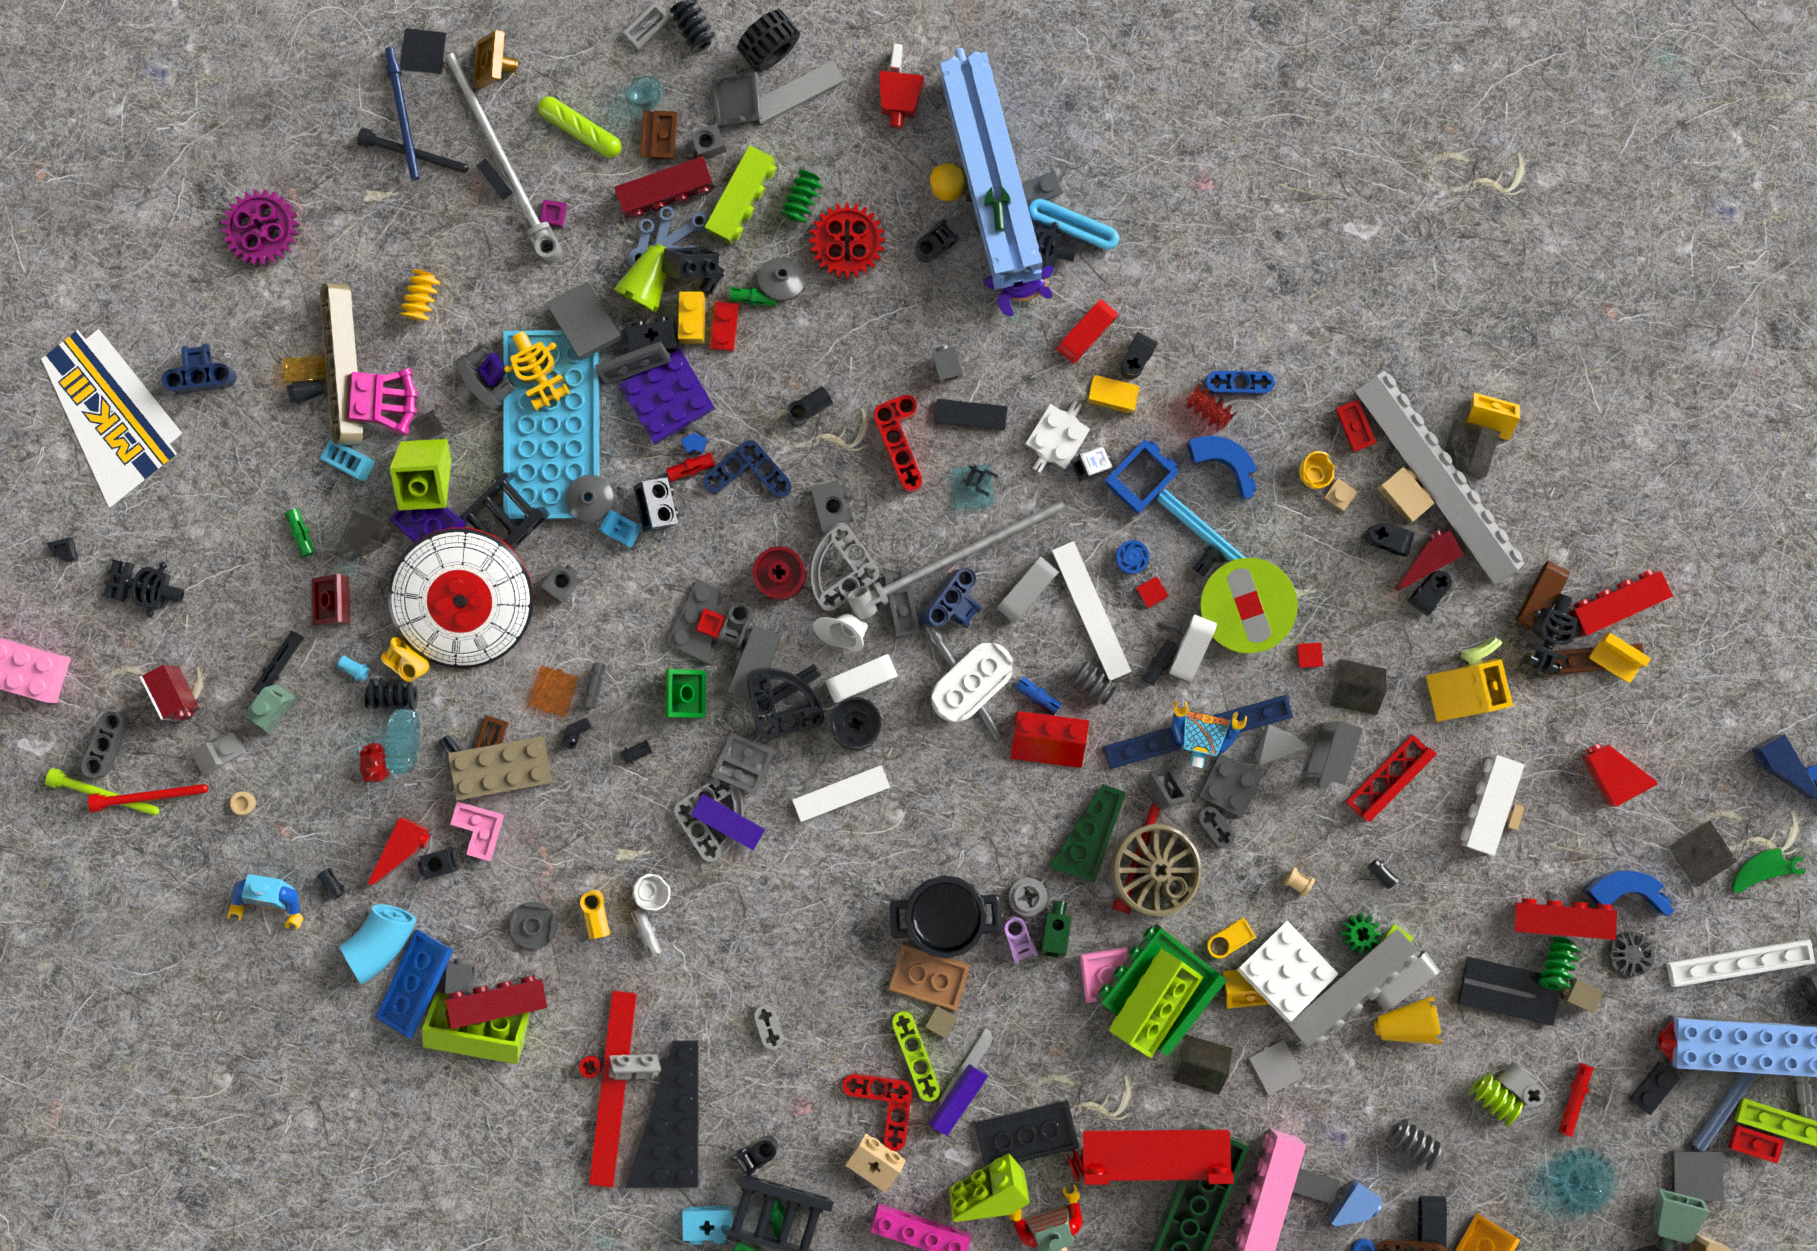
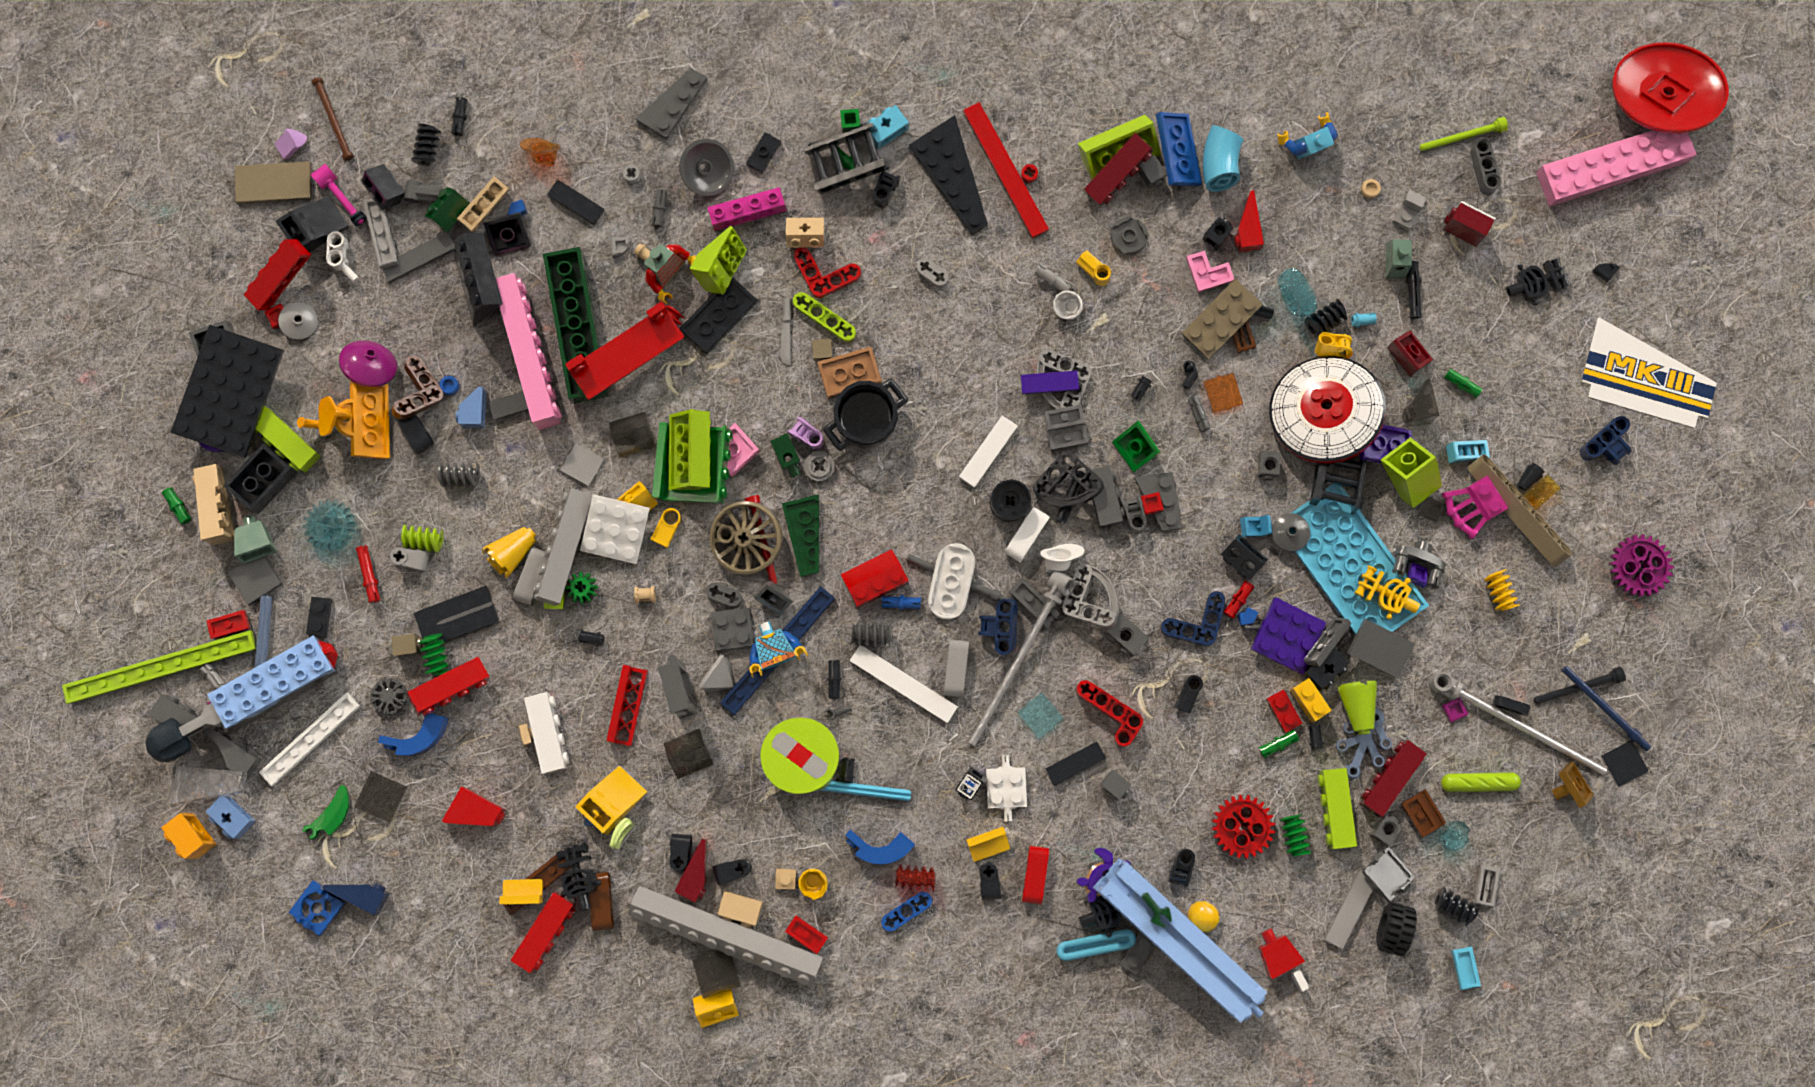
camera: 145 degrees right, 5 degrees down
red piece [88,784,209,813] -> none
black pin [317,868,345,900] -> none
red hair [360,742,391,783] -> none
light grey hinge [609,1054,661,1080] -> none
black brick [662,247,720,279] -> none
dark red wheel [752,546,807,601] -> none
dark grey dish [757,258,805,301] -> none
dark purple tile [928,1064,988,1136] -> none
black piece [962,465,998,497] -> none
blue window [1103,439,1179,515] -> none
blue wheel [1115,540,1149,575] -> none
red tile [1136,576,1169,609] -> none
white beam [1169,614,1217,682] -> none
red tile [1297,643,1323,668] -> none

